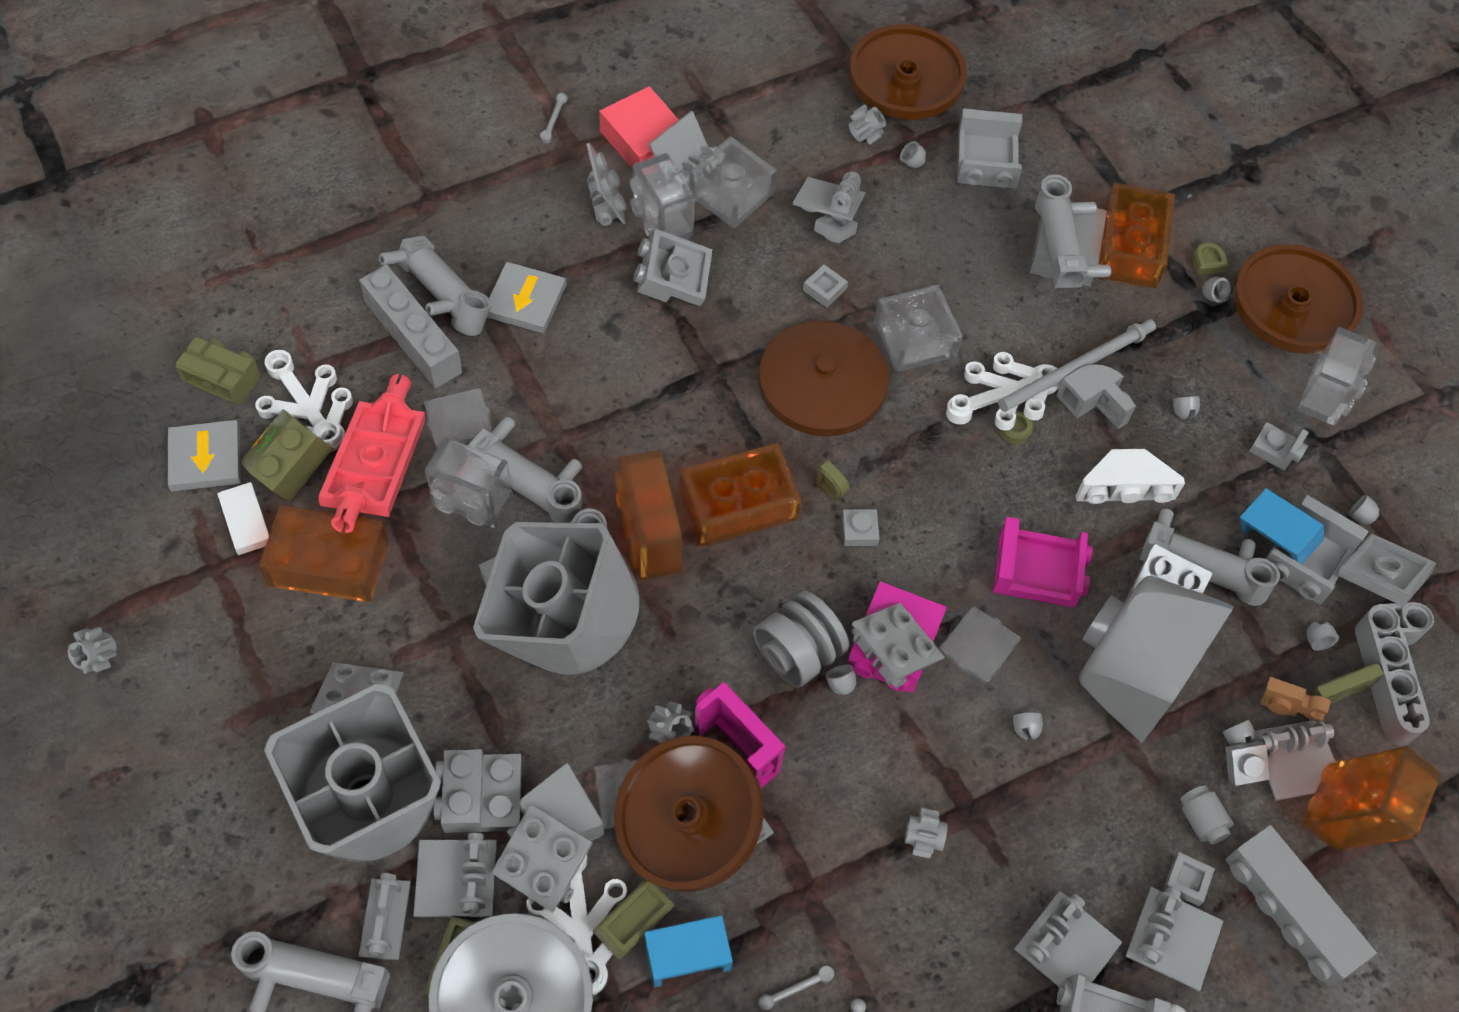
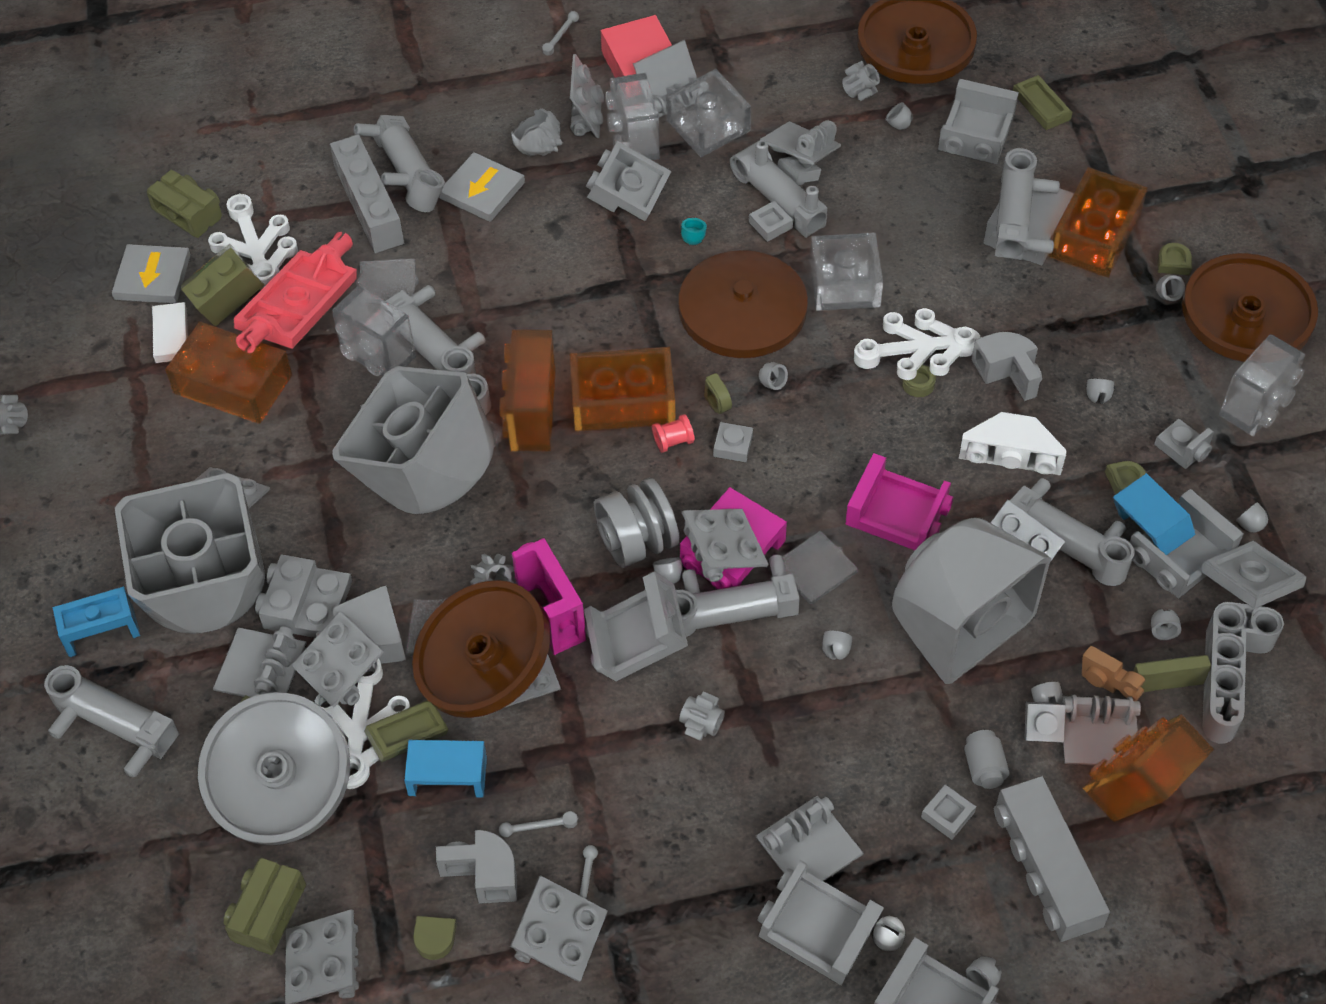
camera: 20 degrees right, 5 degrees down
light grey hinge [359,873,411,960] -> none
light grey bar [998,319,1156,412] -> none
light grey hinge [1125,887,1223,992] -> none
none -> dark azure panel [52,586,140,657]
none -> light grey hair [511,108,563,157]
none -> light grey panel [584,571,688,681]
none -> coral bush [652,414,695,453]
none -> light grey piece [676,555,800,637]
none -> teal hinge [681,218,707,245]
none -> light grey piece [730,140,827,238]
none -> light grey hinge [759,362,788,390]
none -> olive tile [1013,75,1073,130]
none -> olive tile [1105,461,1146,495]

